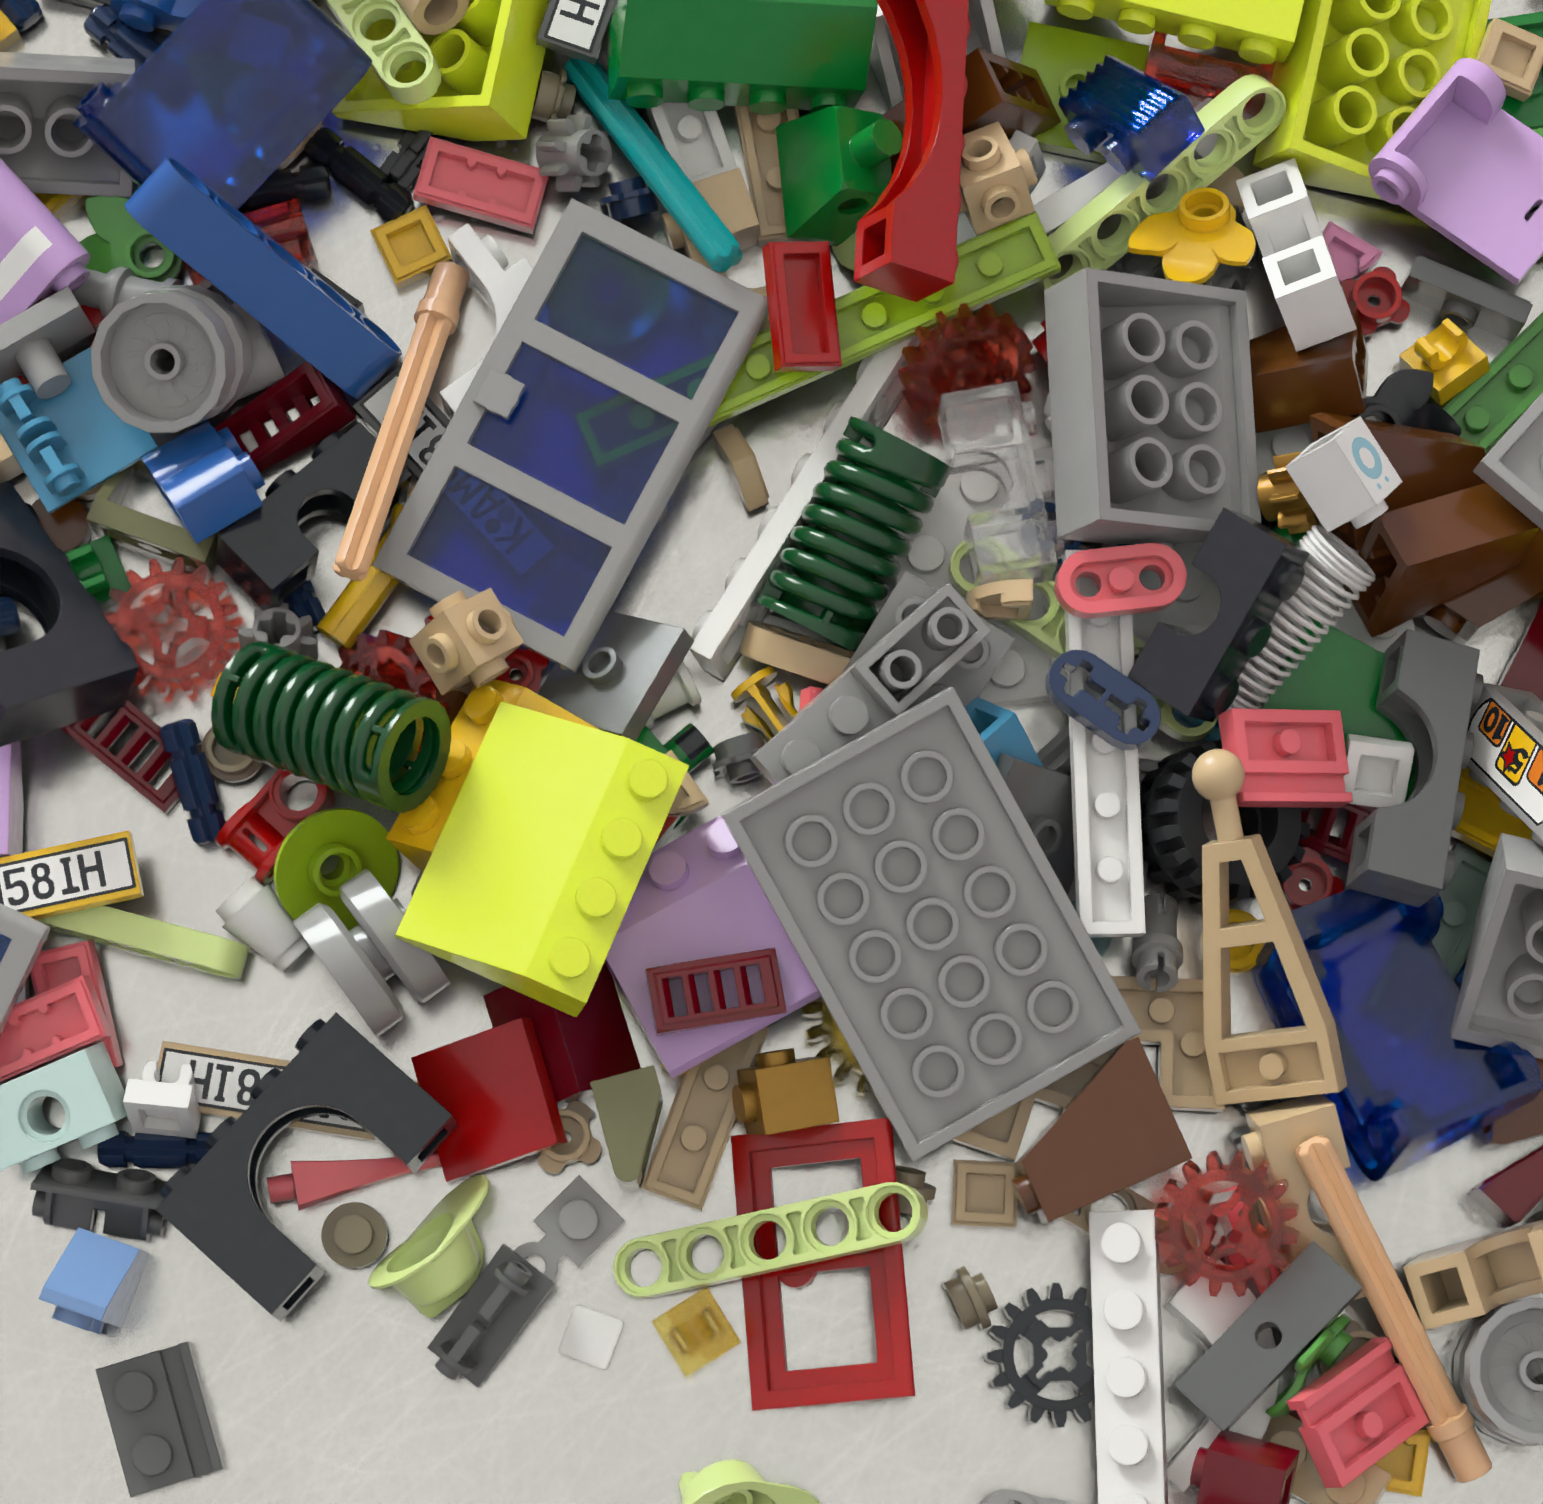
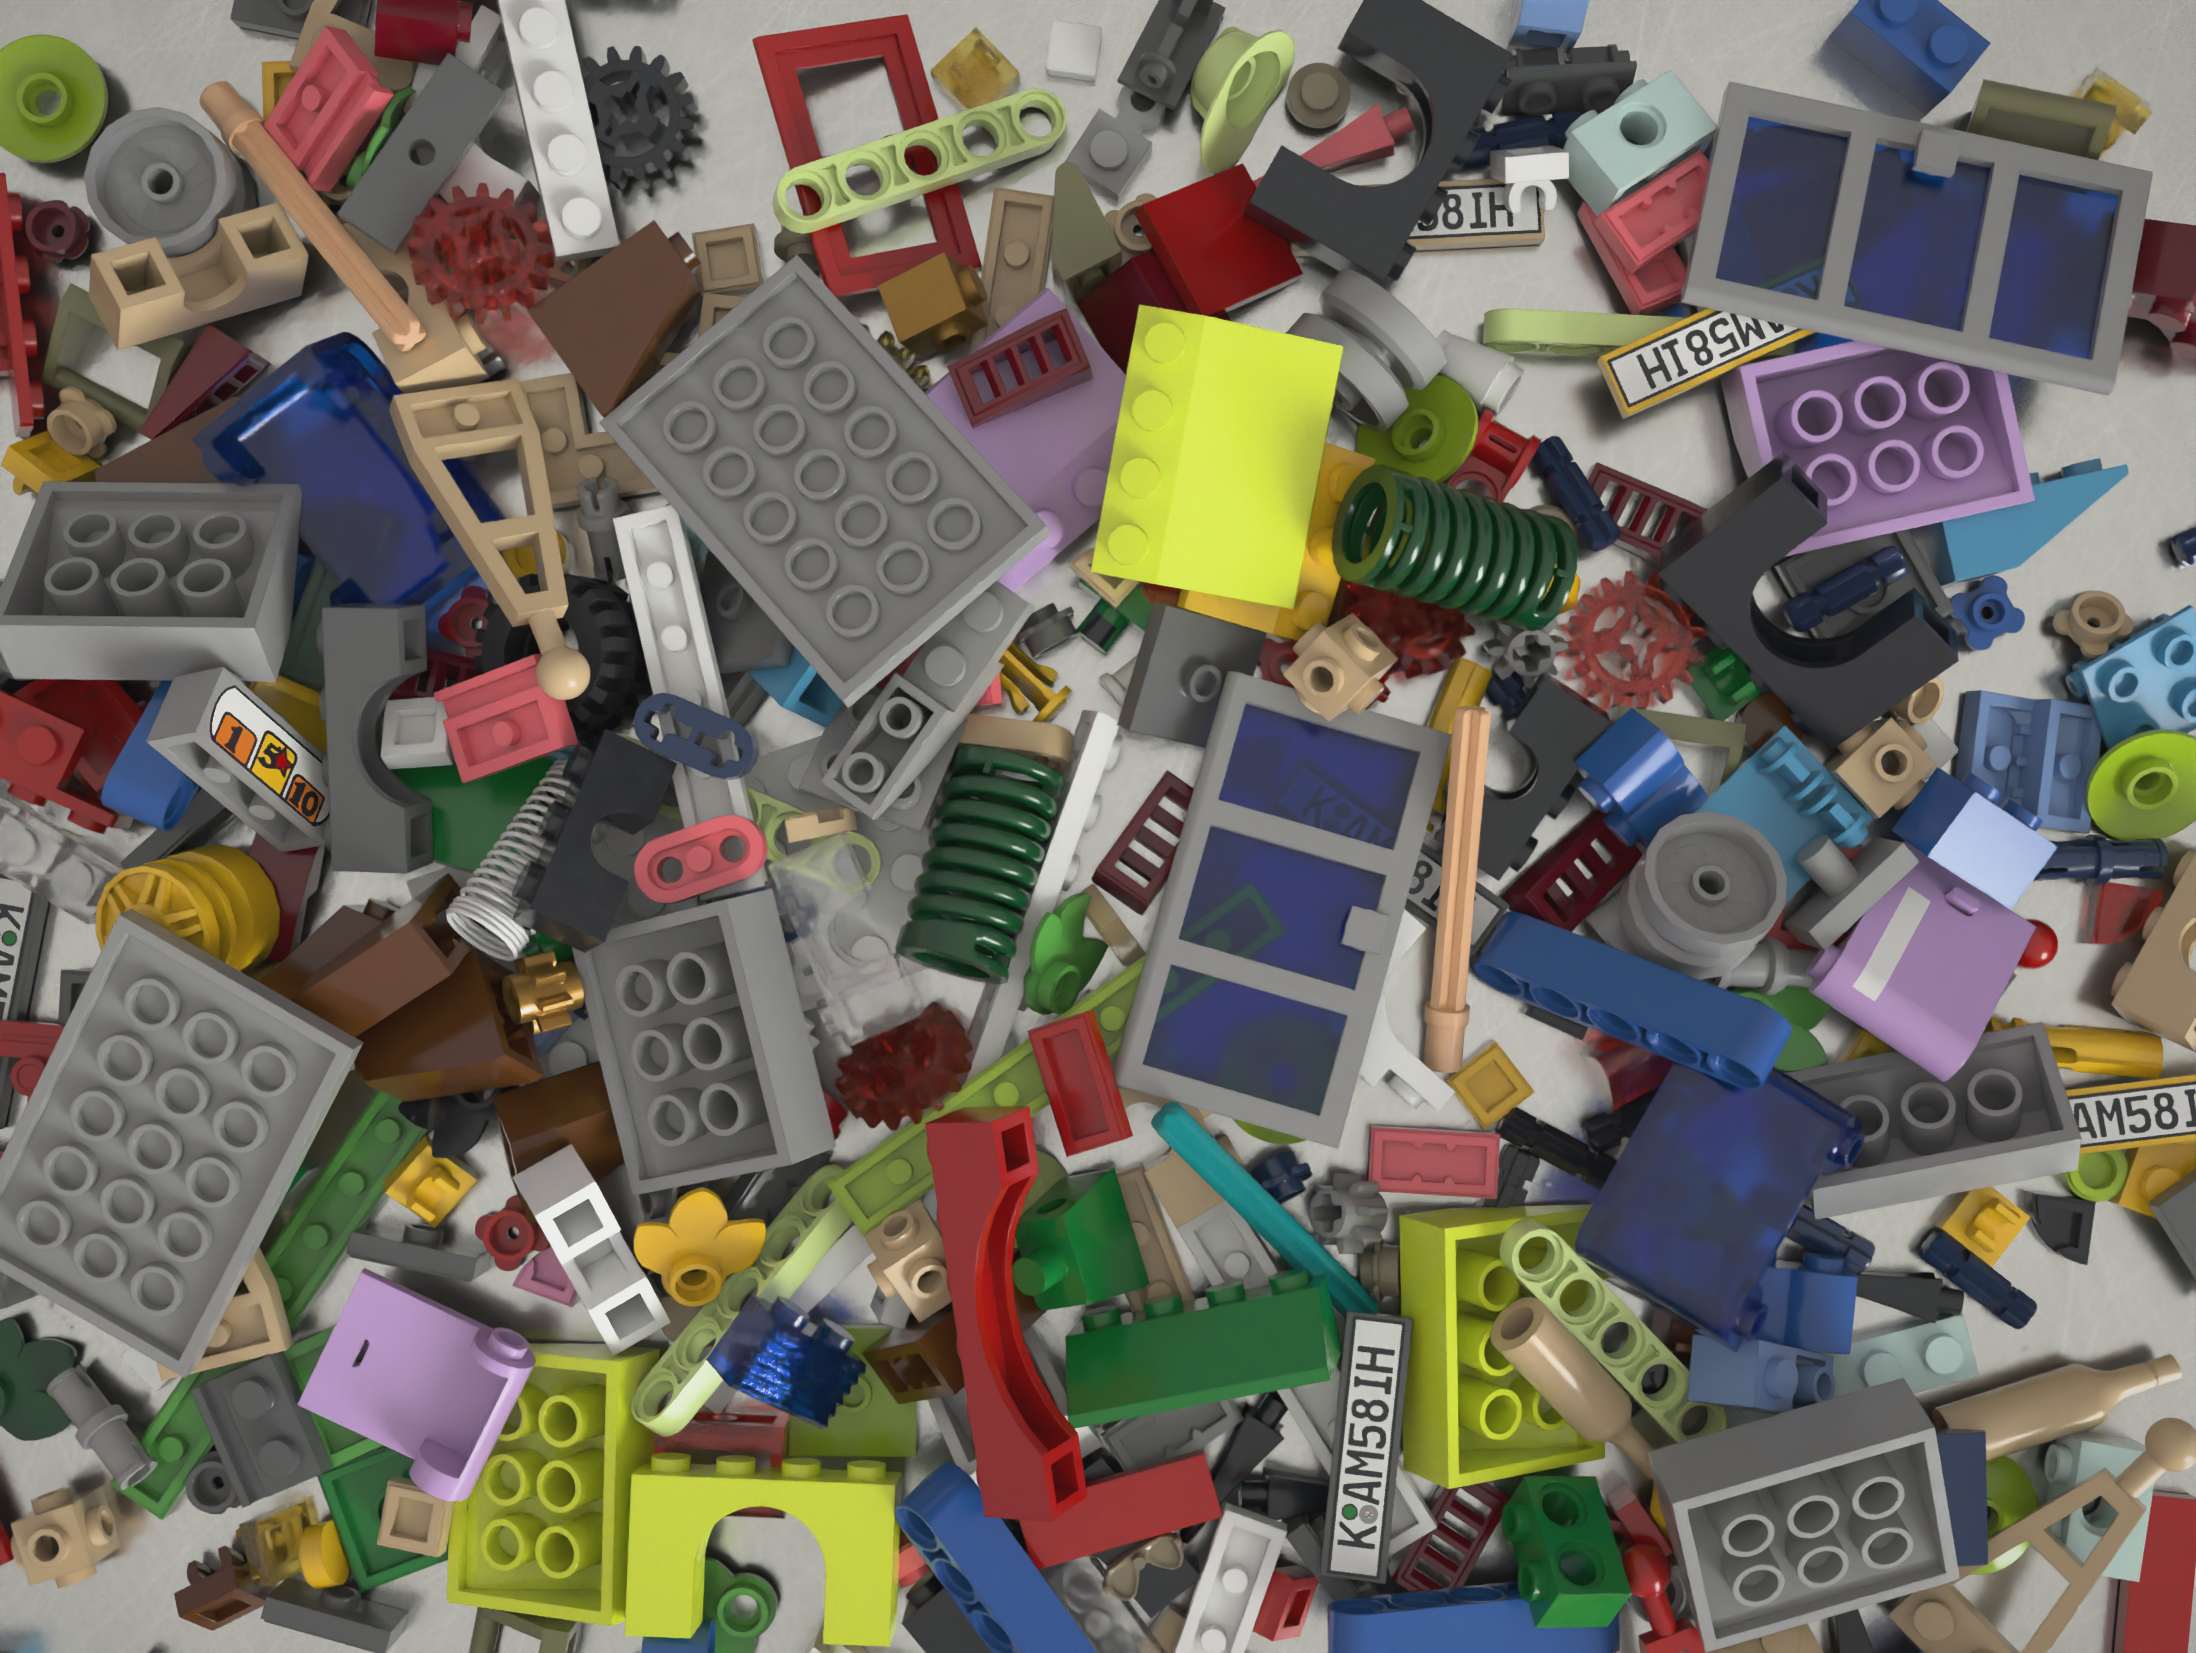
camera: 170 degrees right, 10 degrees up
dark tan plate [943,1266,998,1331] -> none
white brick [1285,416,1403,533] -> none
none -> bright green plate [1024,892,1108,1015]
none -> dark red slope [1091,770,1194,915]

